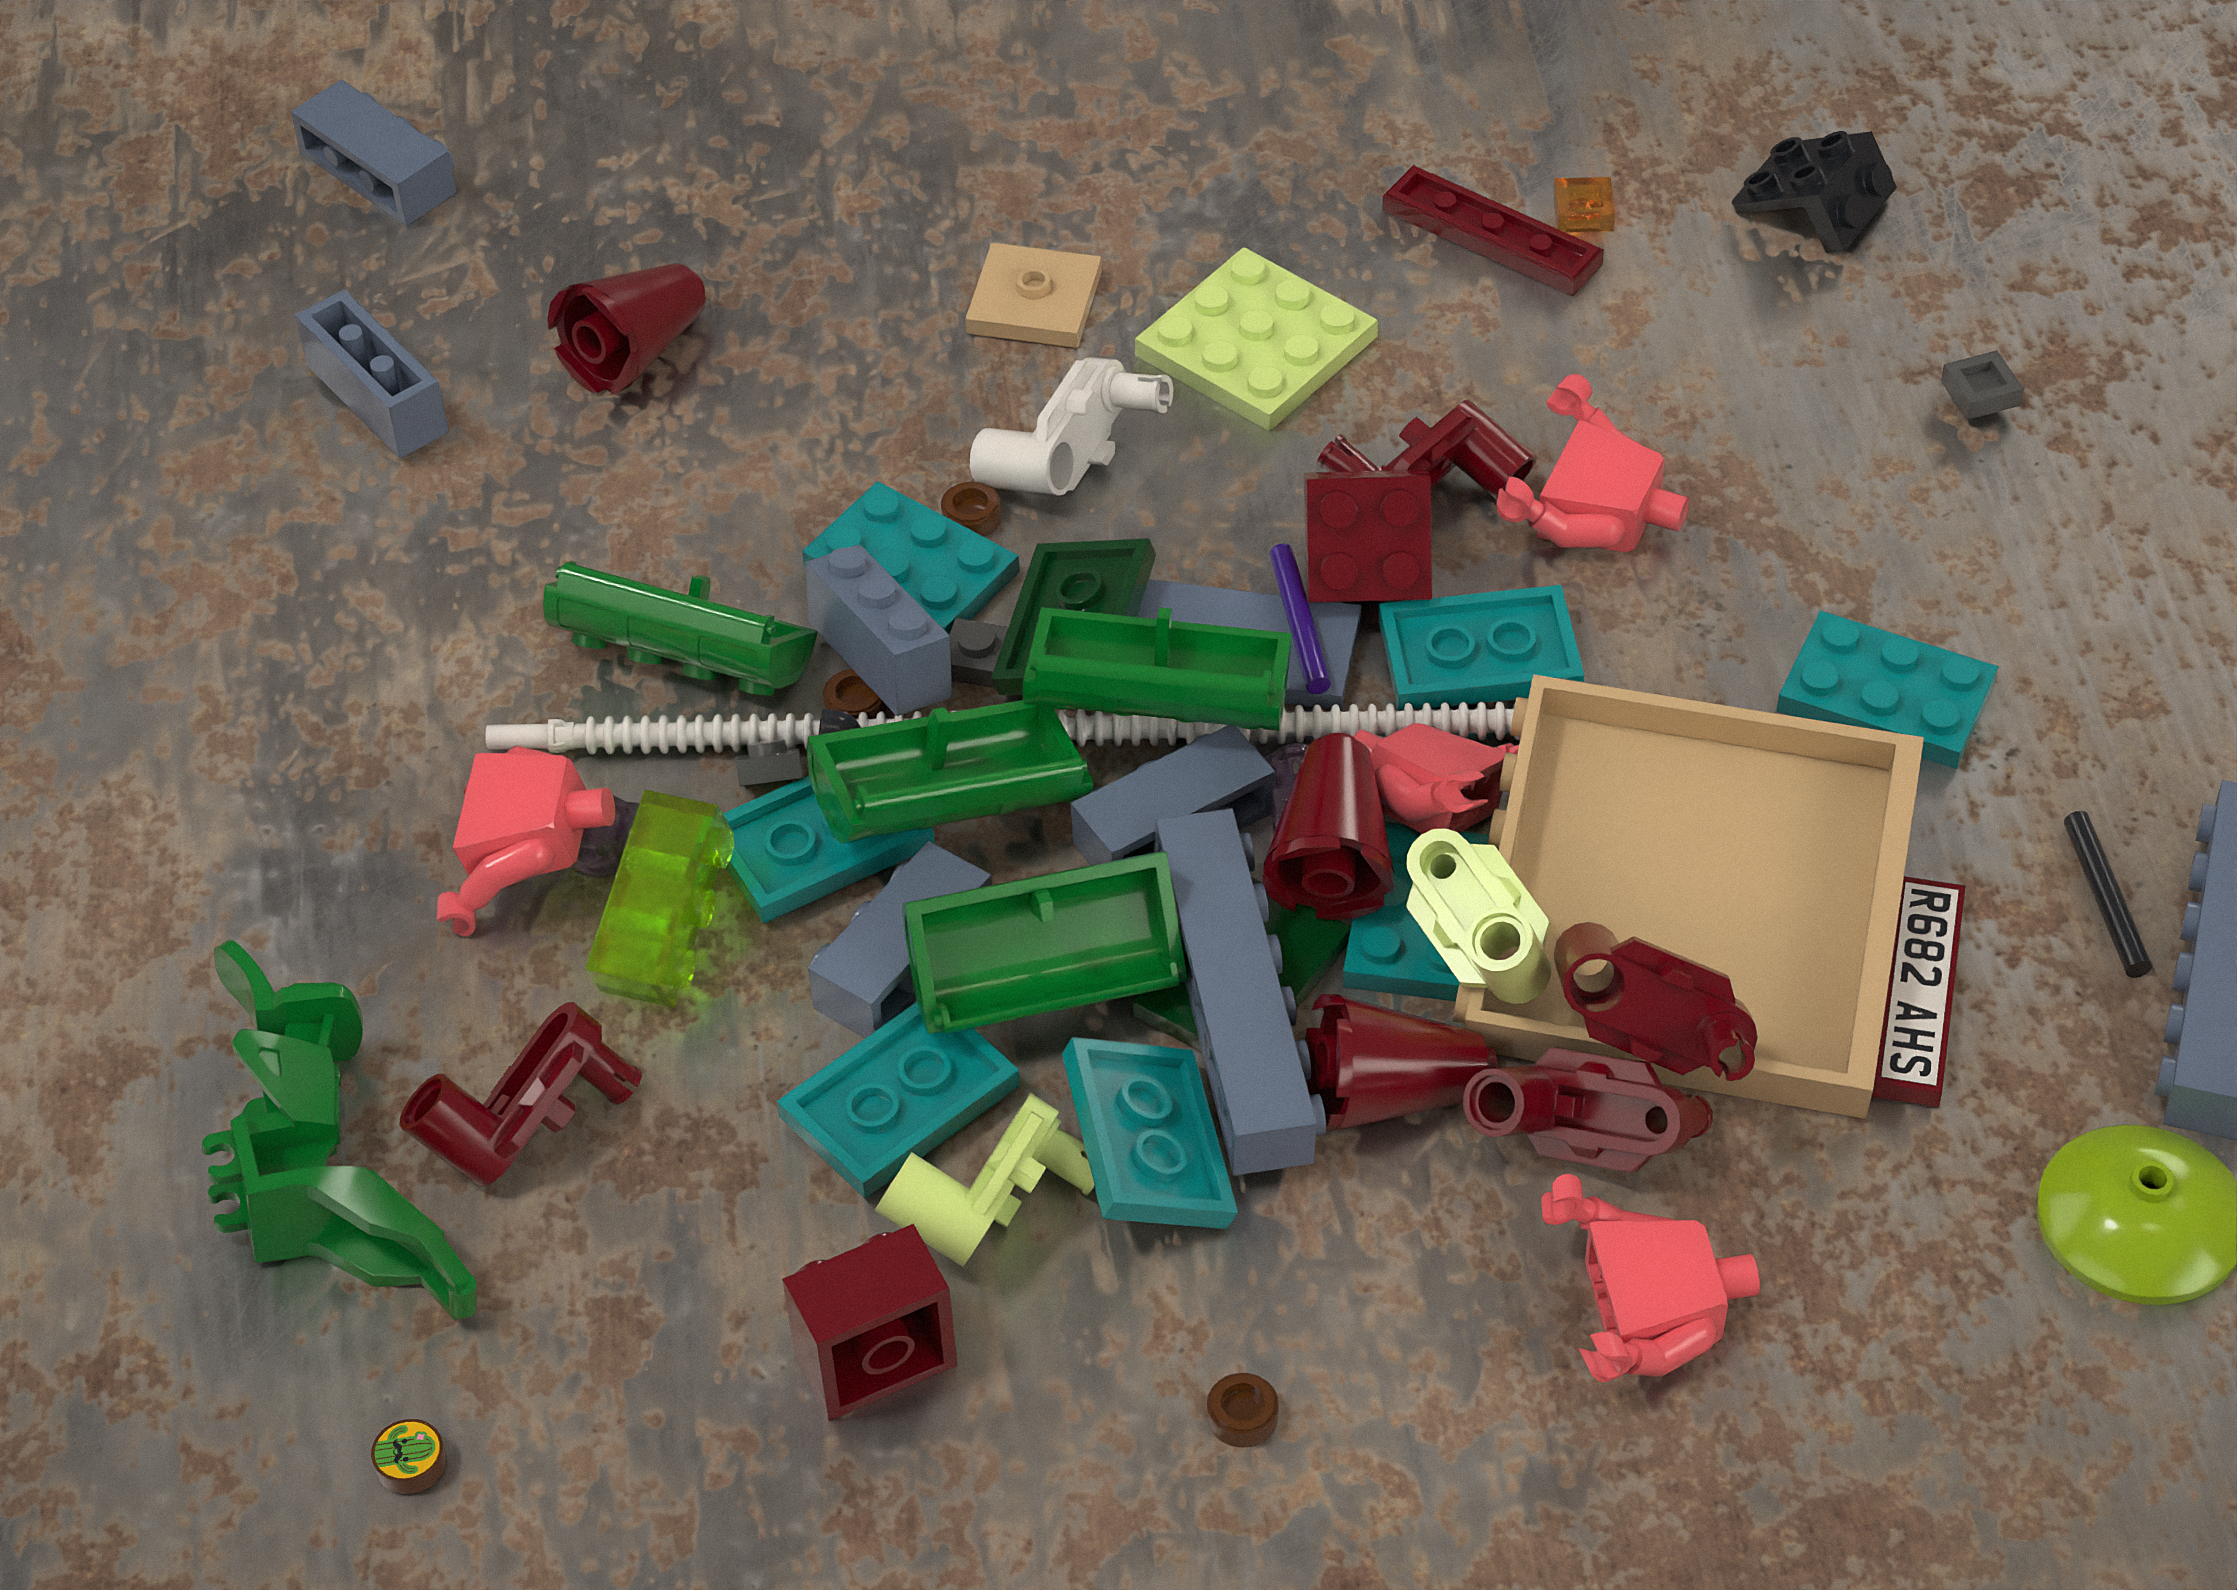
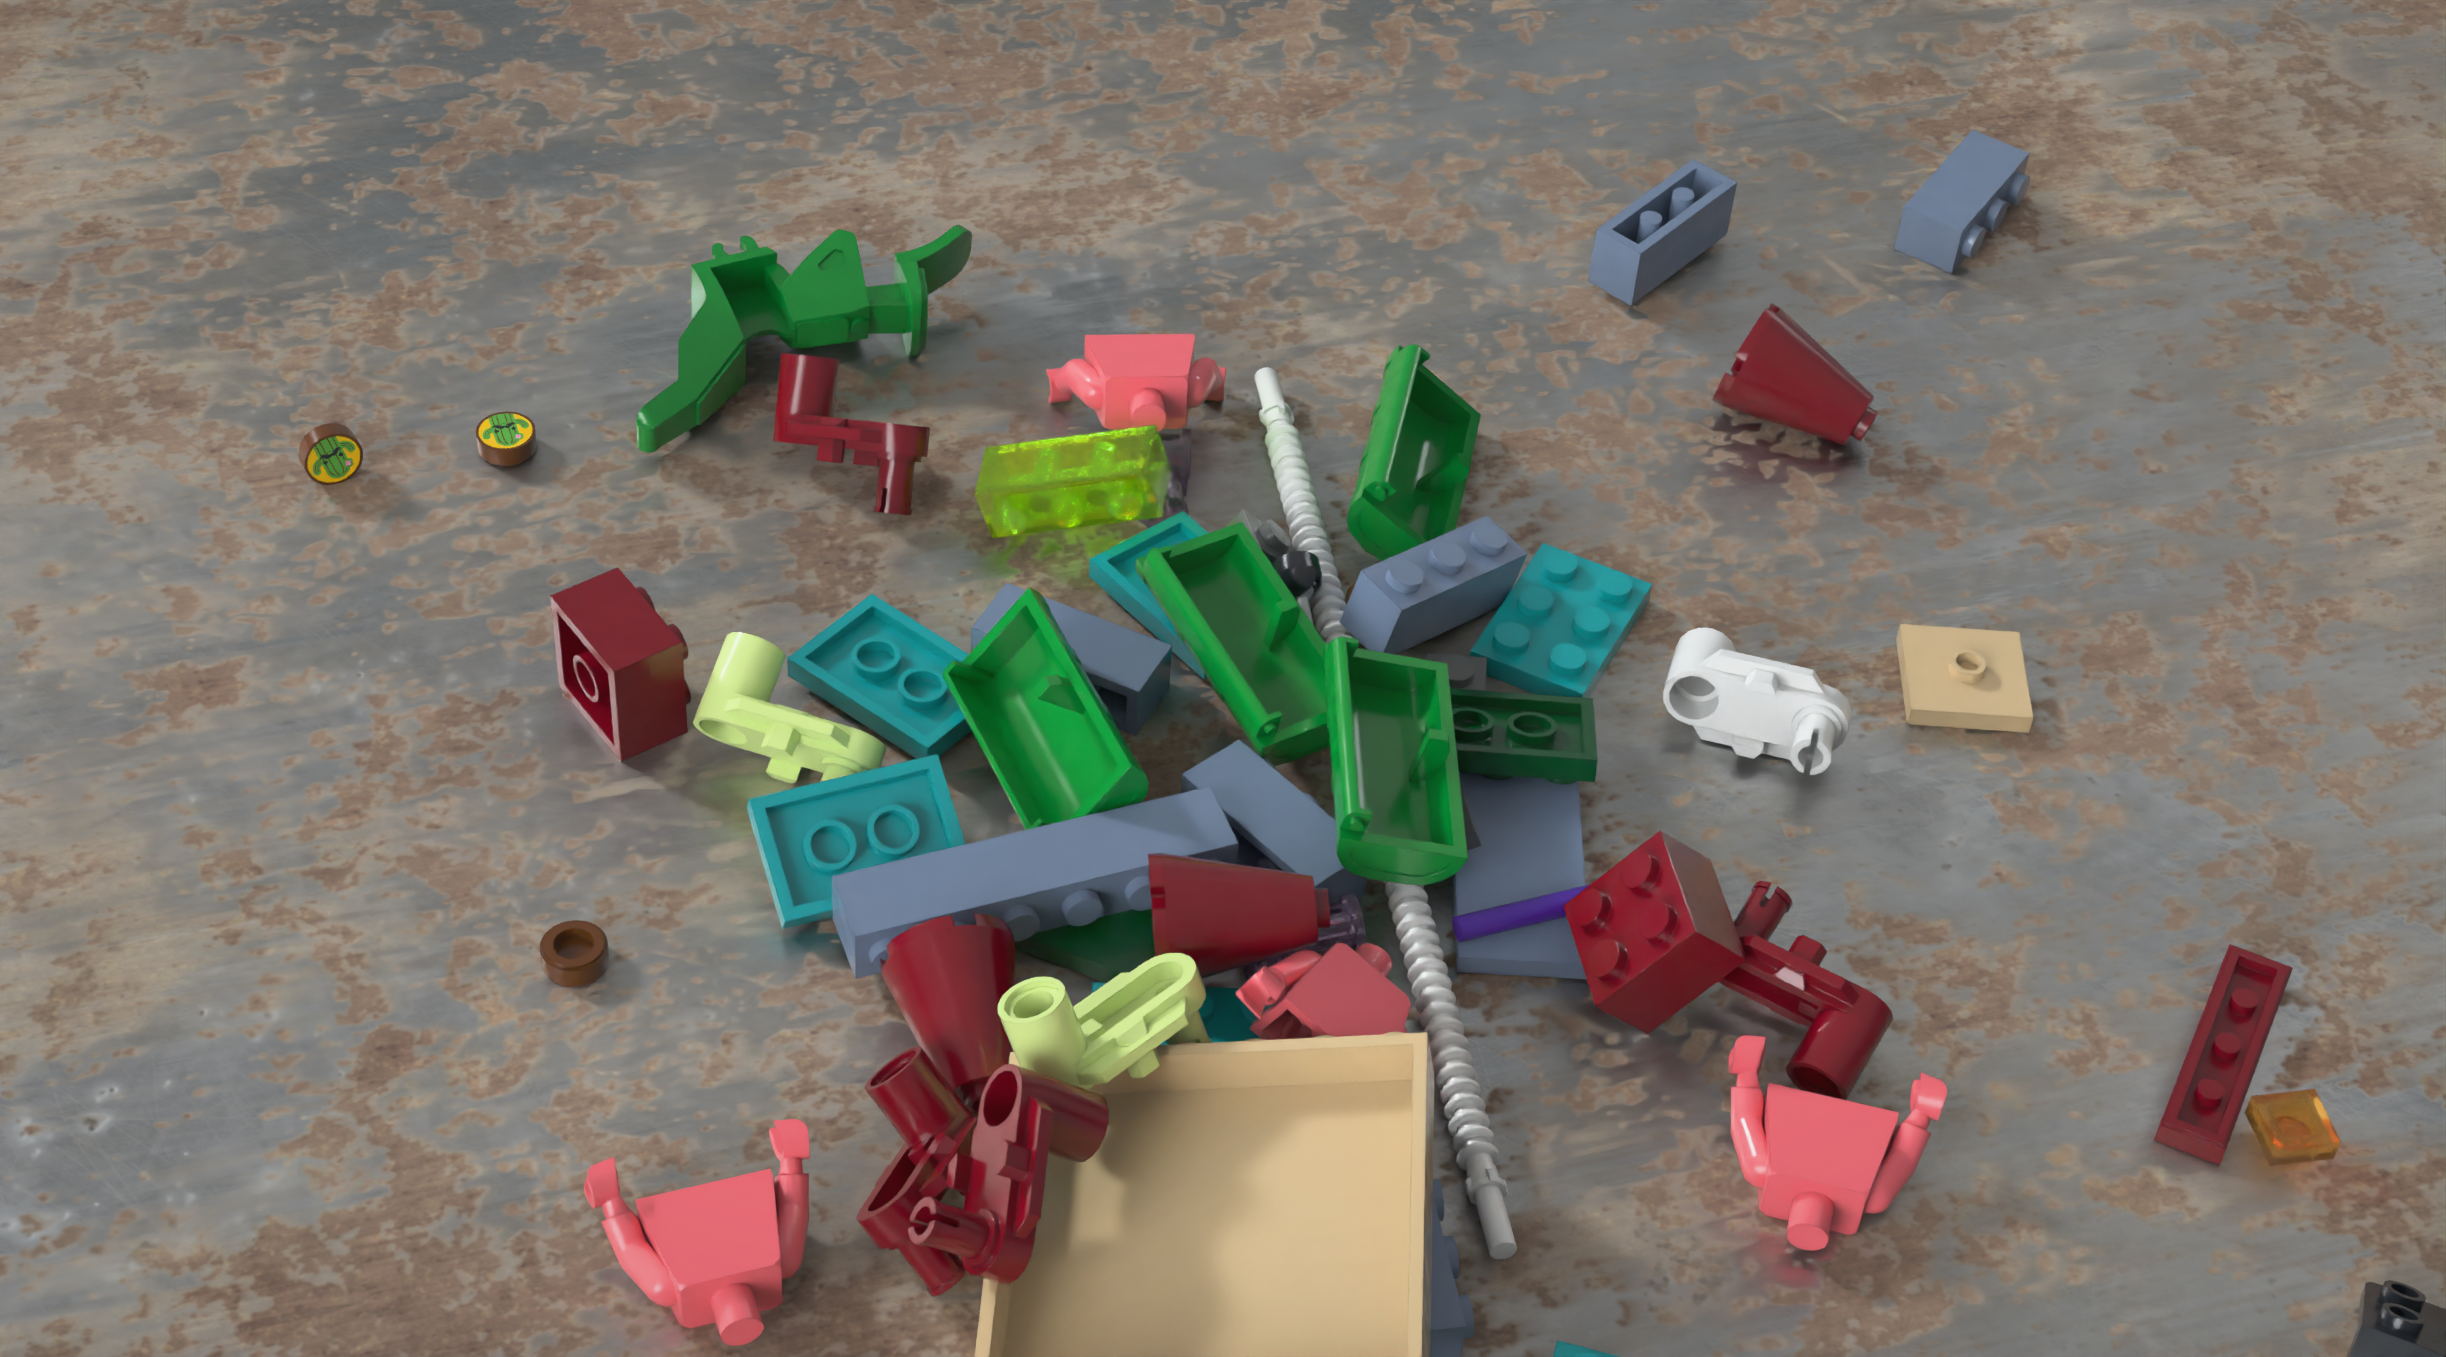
camera: 75 degrees right, 5 degrees down
reddish brown tile [941,482,1001,537] -> none
yellowish green plate [1135,247,1378,432] -> none
teal plate [1379,585,1585,711] -> none

